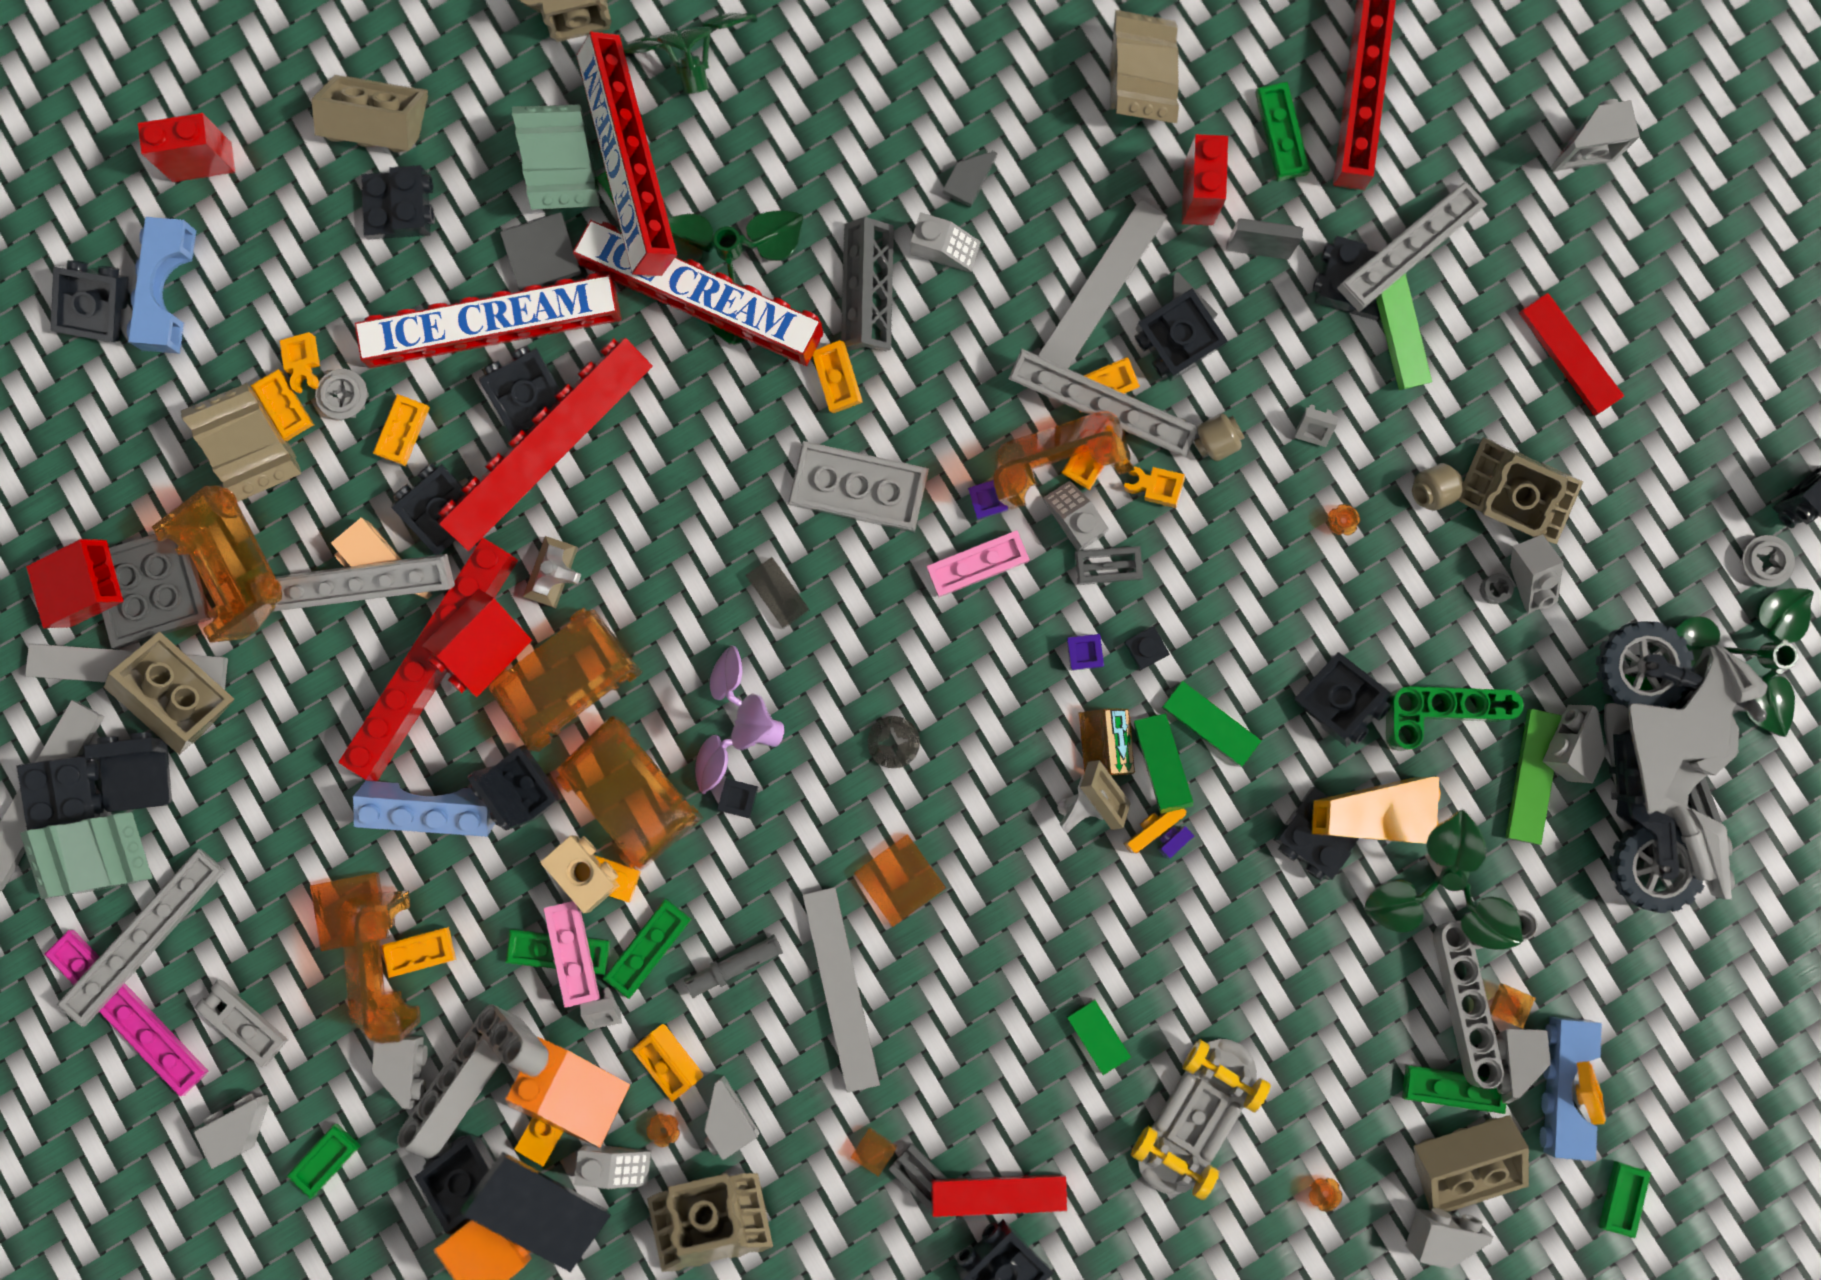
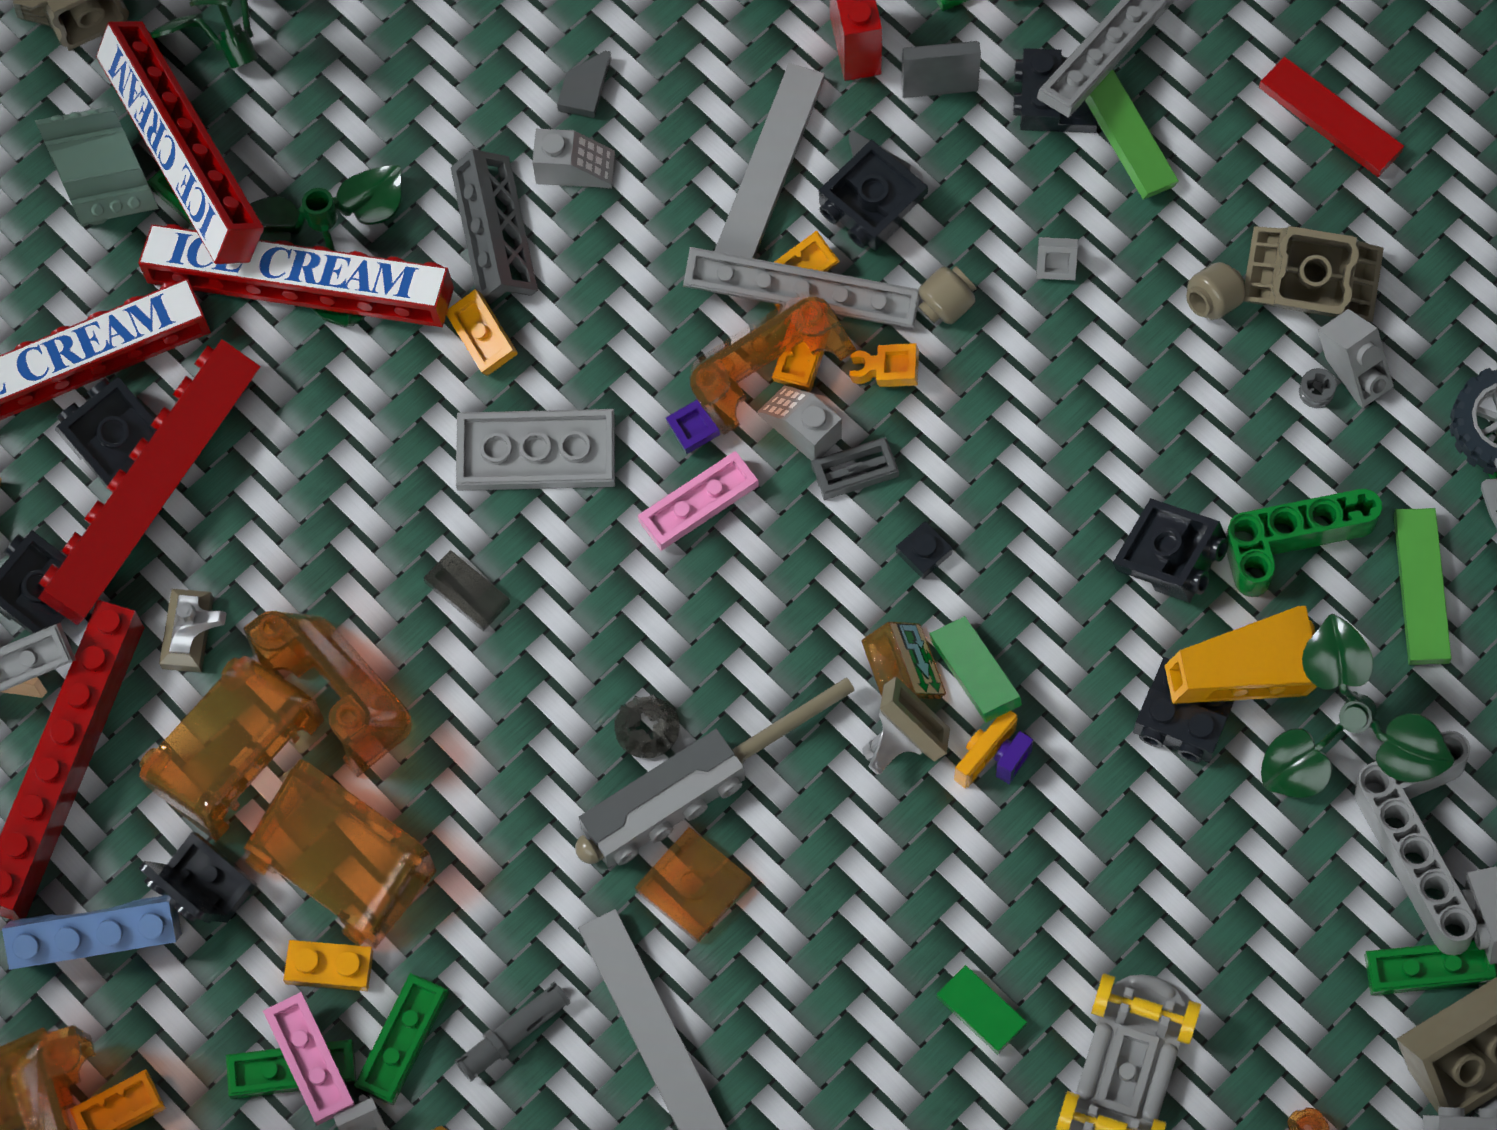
camera: 10 degrees left, 15 degrees down
red brick [422,589,532,697] -> none
dark grey tile [500,212,582,291] -> none
tan brick [540,835,620,913] -> none
lavender plant [695,645,784,794] -> none
black plate [717,778,759,819] -> none
dark purple plate [1067,634,1104,671] -> none
green tile [1161,681,1262,767] -> none
clear orange plate [1328,504,1360,536] -> none
clear orange plate [1489,983,1535,1029] -> none
light grey slope [1542,705,1606,783] -> none
none -> clear orange windscreen [243,611,412,777]
none -> piece [575,677,855,868]

